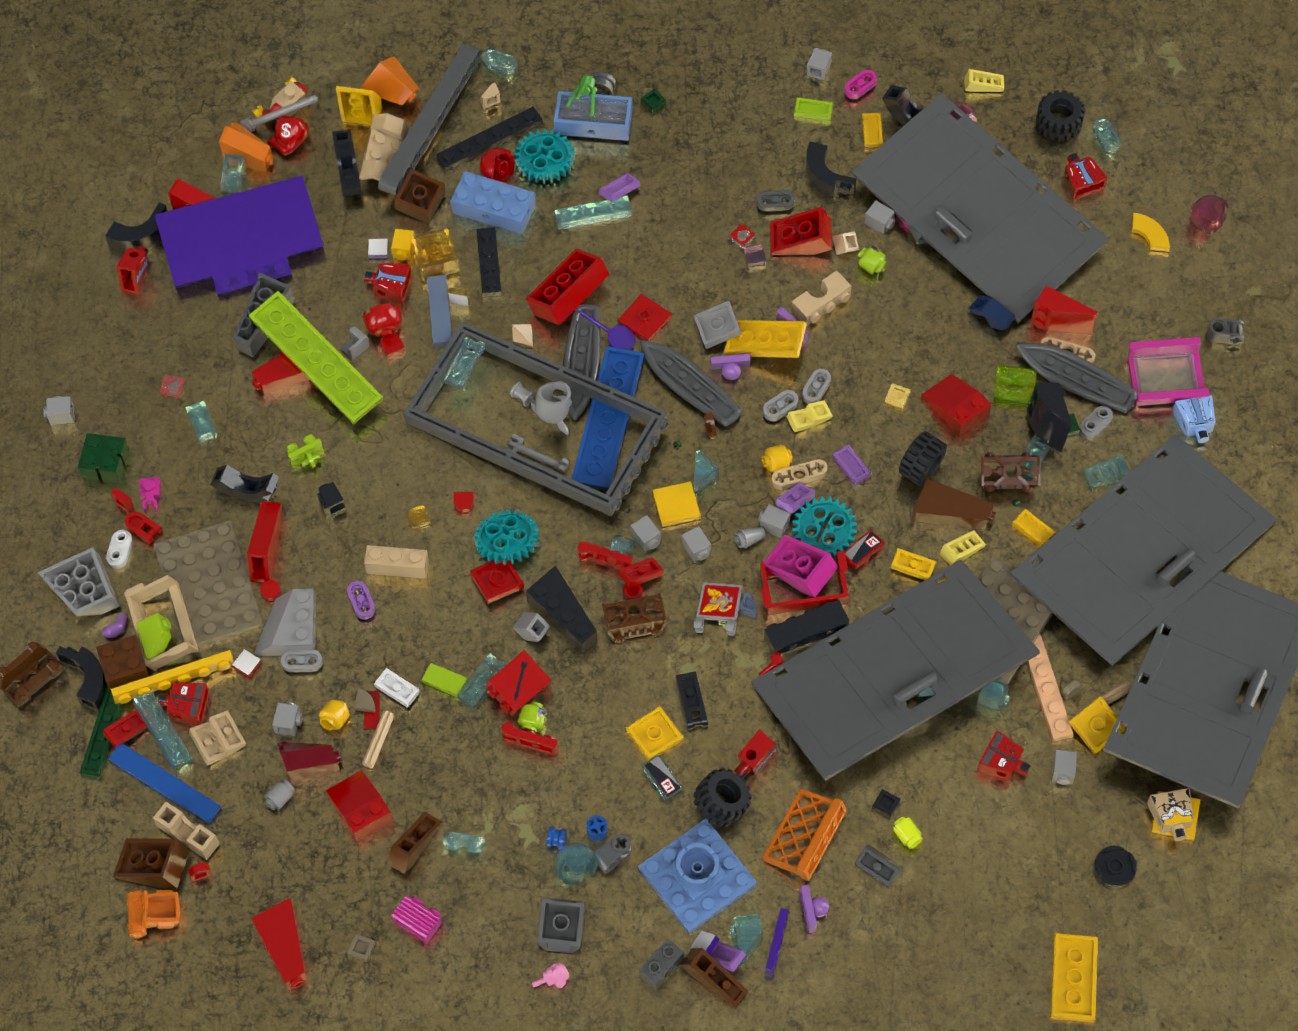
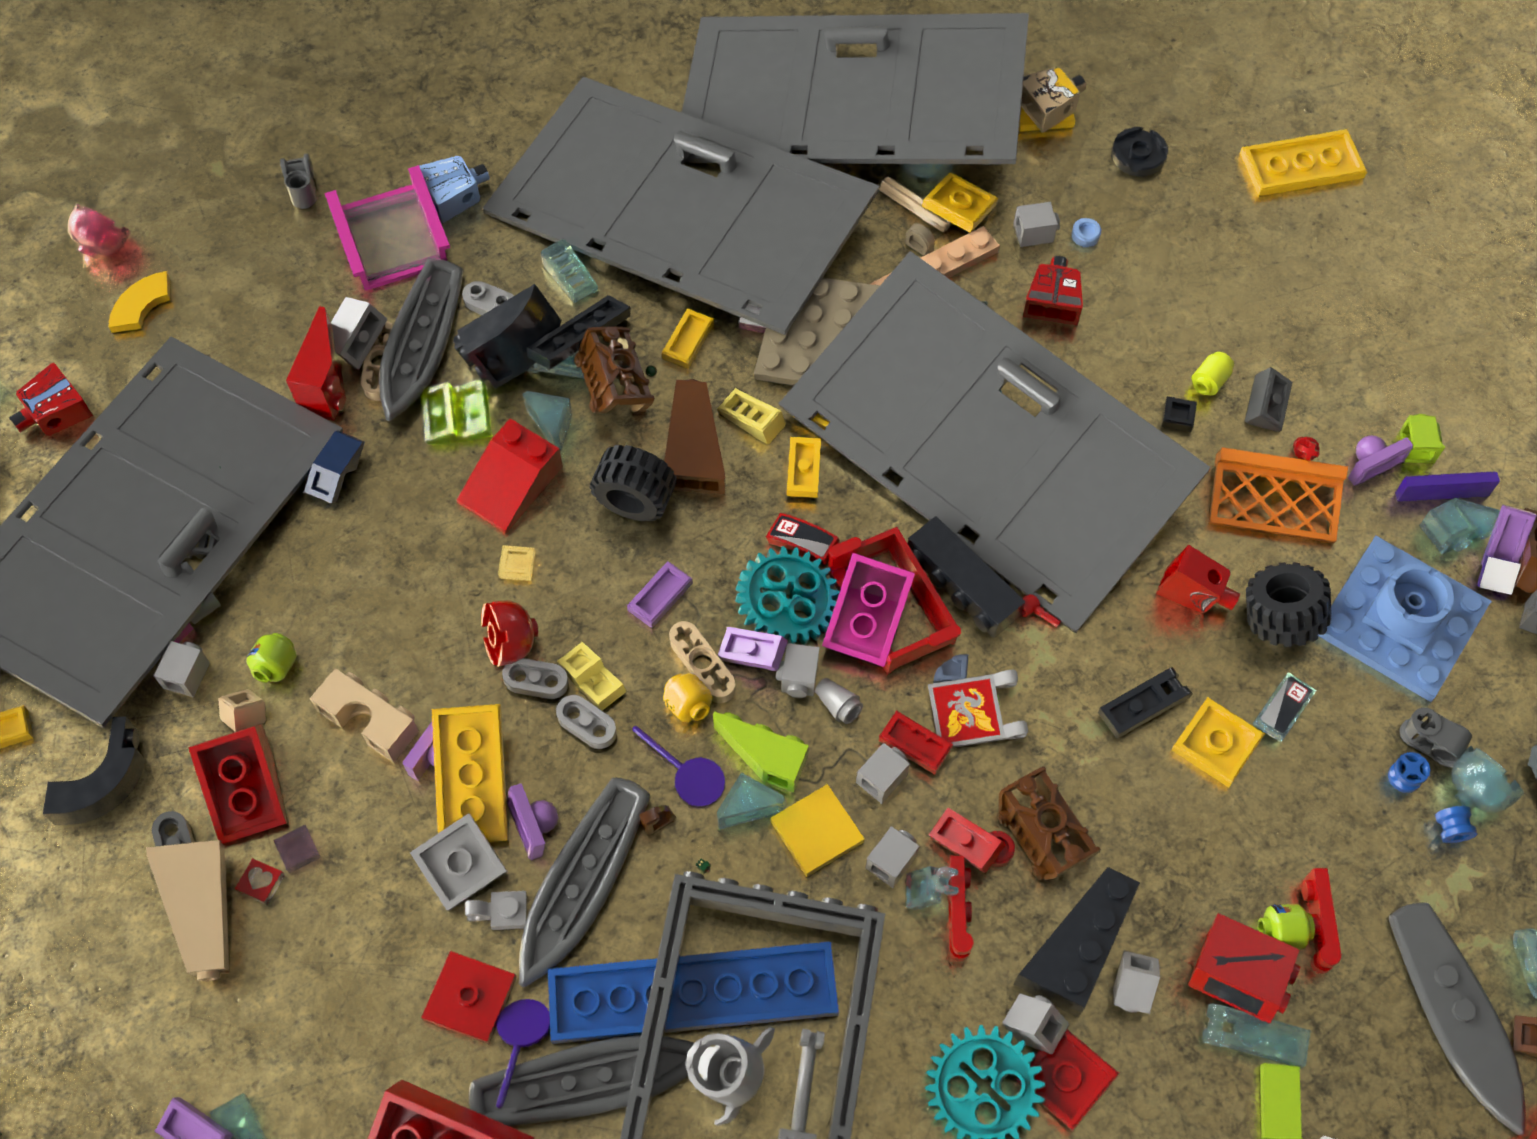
camera: 110 degrees left, 0 degrees up
none -> tan slope [146,840,229,981]
none -> light grey slope [331,297,388,370]
none -> light grey plate [465,891,527,930]
none -> red cylinder [481,601,538,667]
none -> clear light blue slope [523,391,573,451]
none -> black plate [527,295,631,370]
none -> dark purple piece [632,726,725,807]
none -> lime slope [713,711,809,793]
none -> red plate [879,710,953,775]
none -> light grey brick [1002,993,1069,1054]
none -> light blue tile [1071,218,1102,247]
none -> red axle [1293,436,1320,461]
none -> dark grey piece [1388,902,1526,1136]
none -> lime window [1400,414,1445,464]

